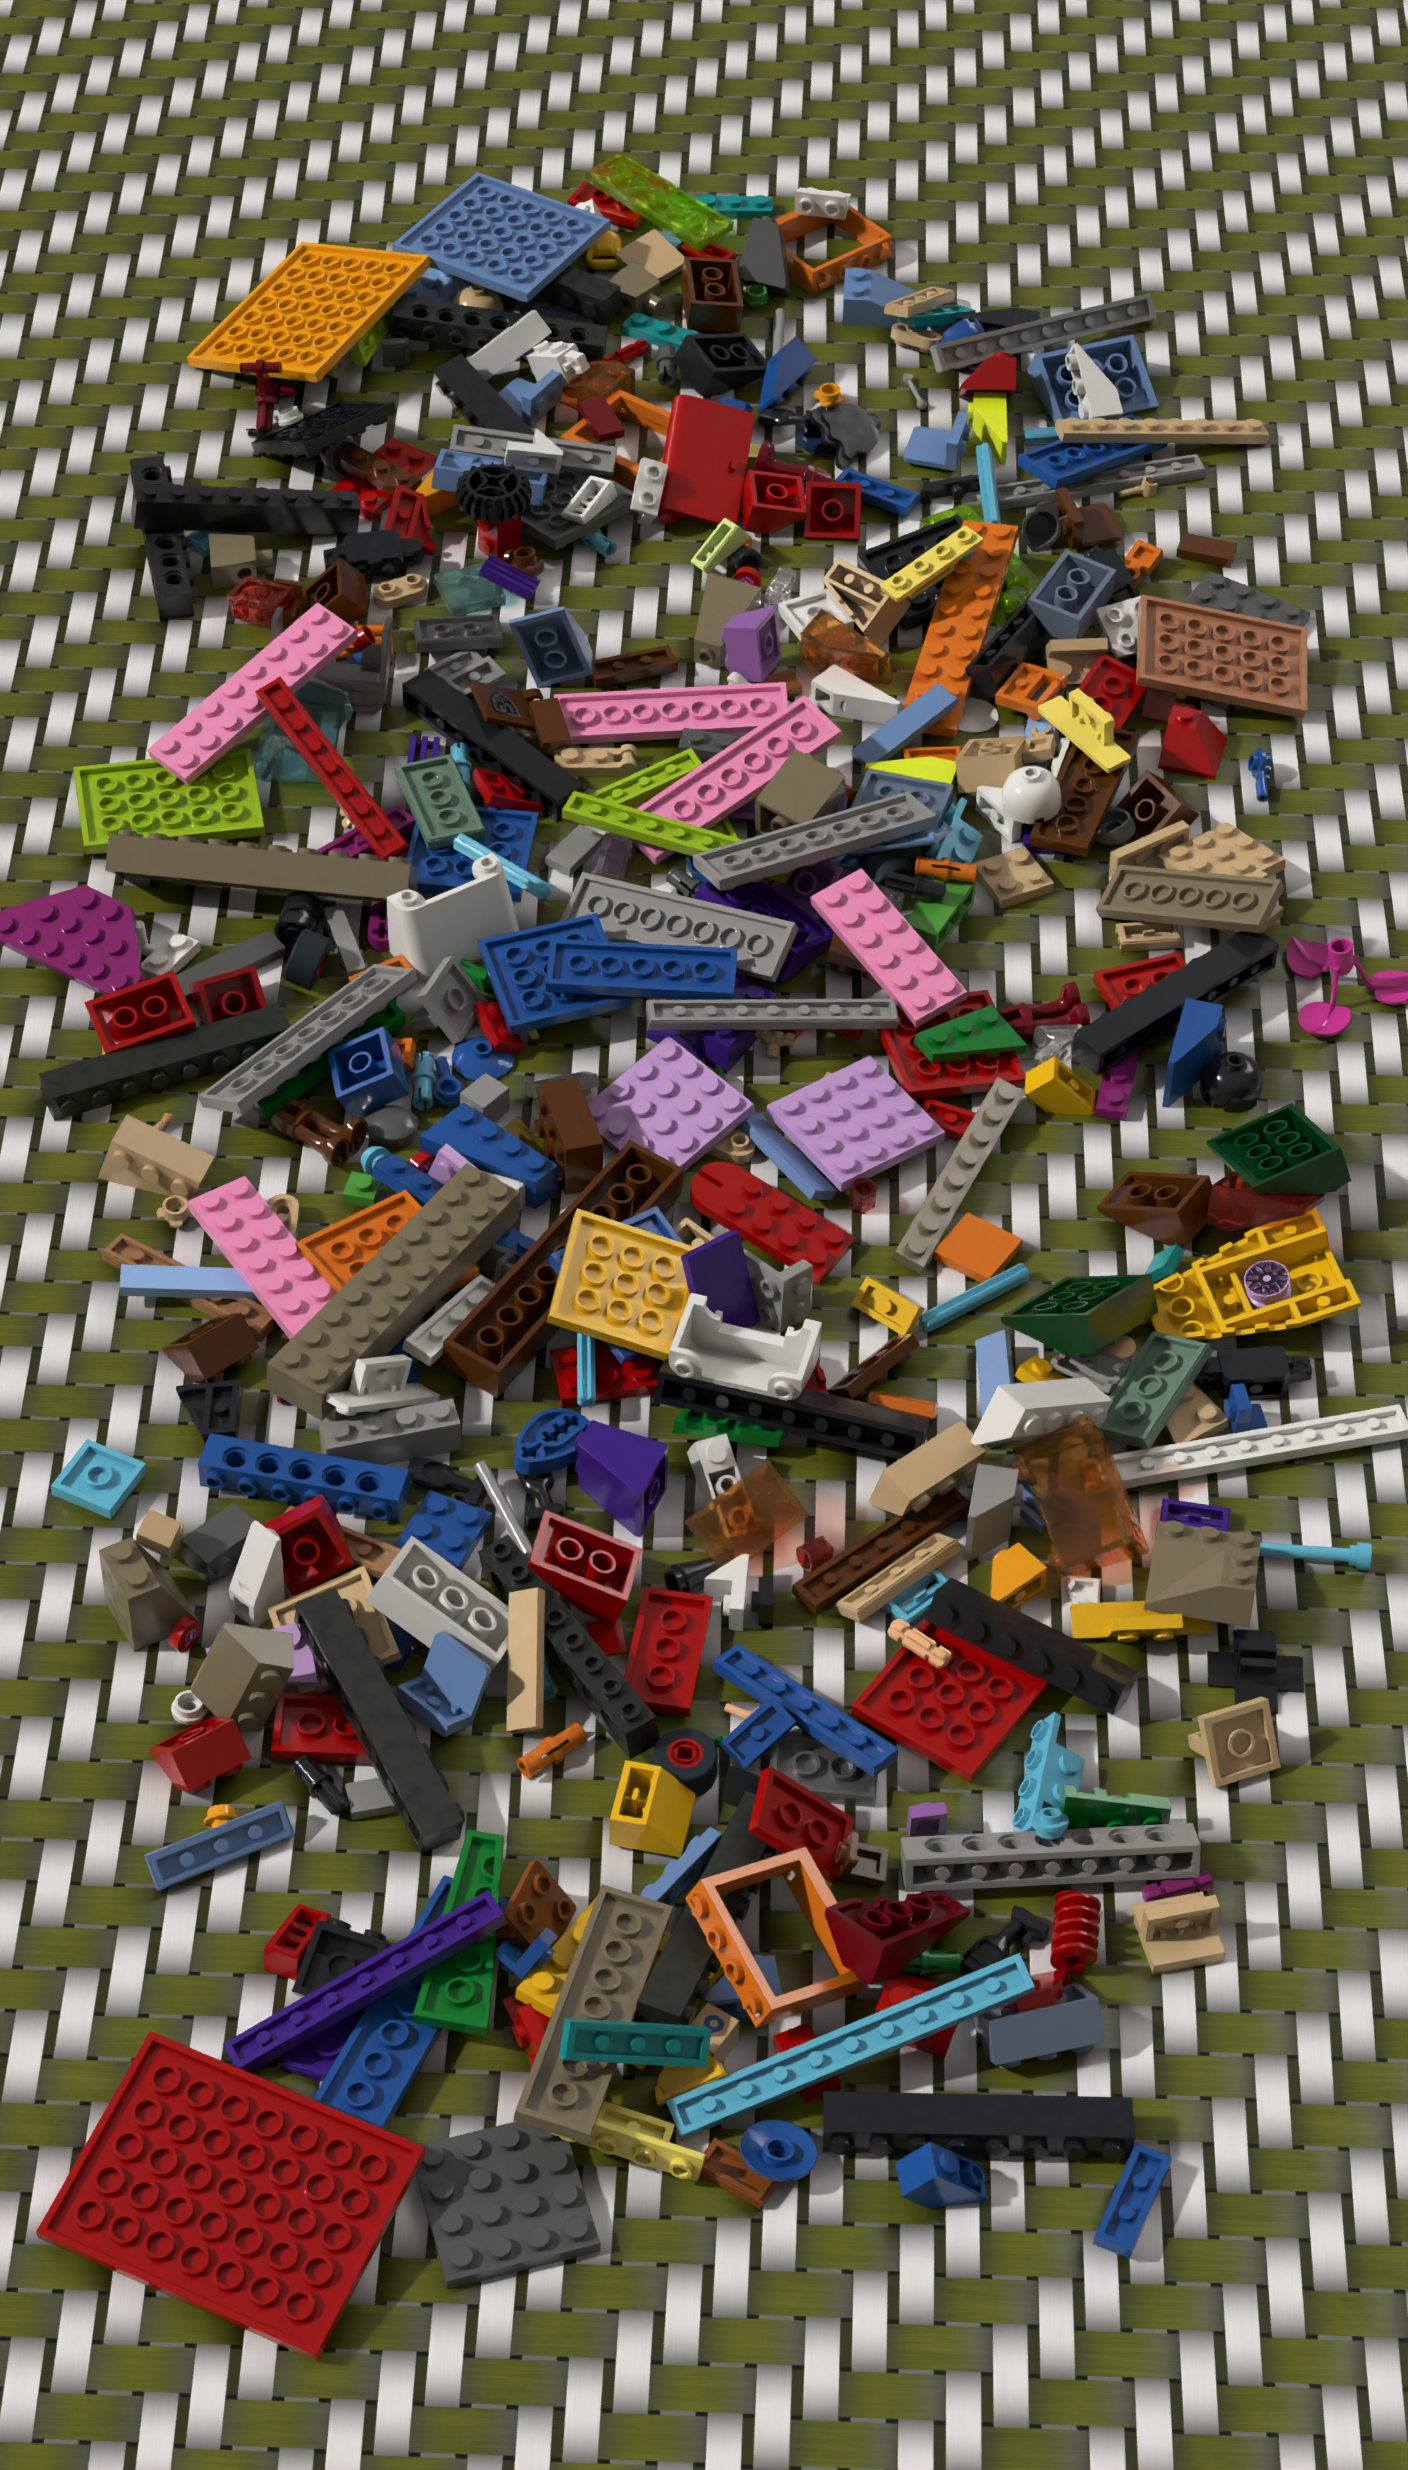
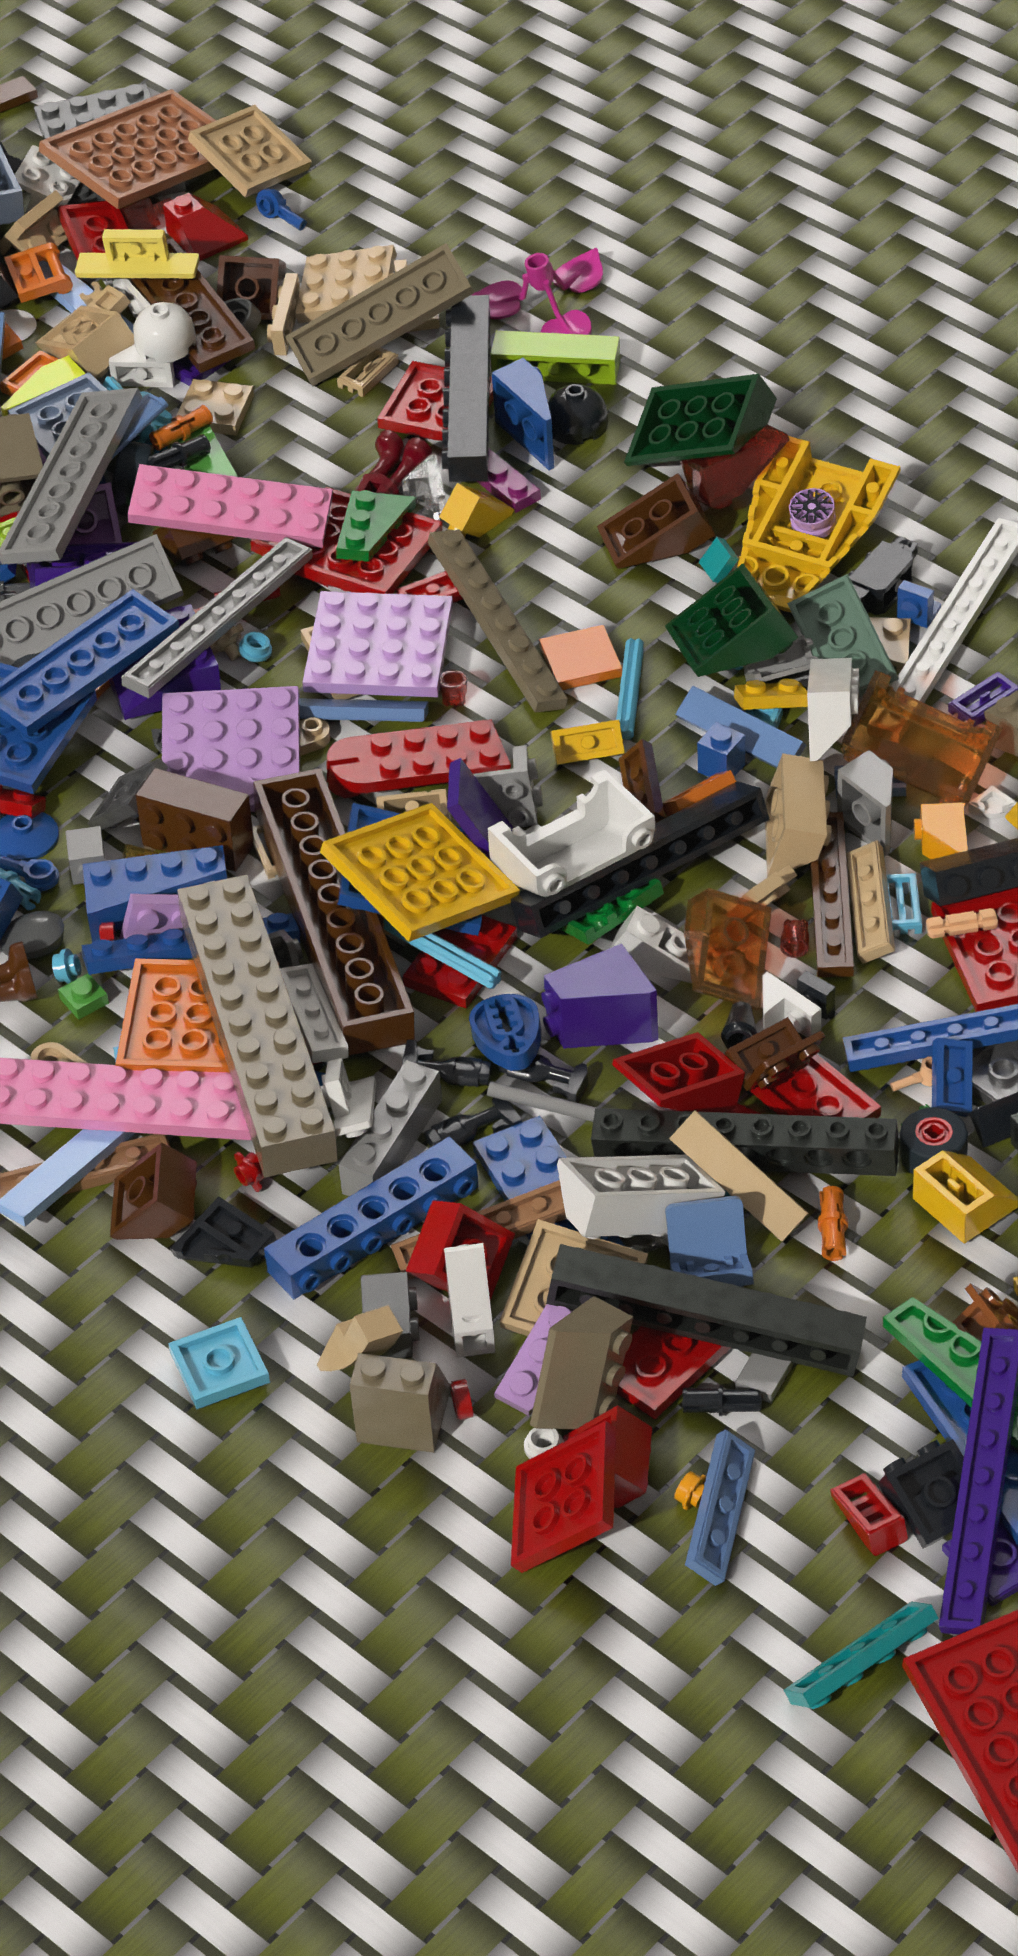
camera: 45 degrees left, 0 degrees up
none -> tan plate [188,105,312,197]
none -> medium azure plate [238,632,272,662]
none -> black piece [402,1039,492,1087]
none -> lime brick [490,330,620,385]
none -> red plate [511,1420,616,1573]
none -> blue brick [697,722,746,777]
none -> reddish brown bracket [724,1017,826,1091]
none -> tan plate [725,864,798,923]
none -> teal plate [784,1601,939,1709]

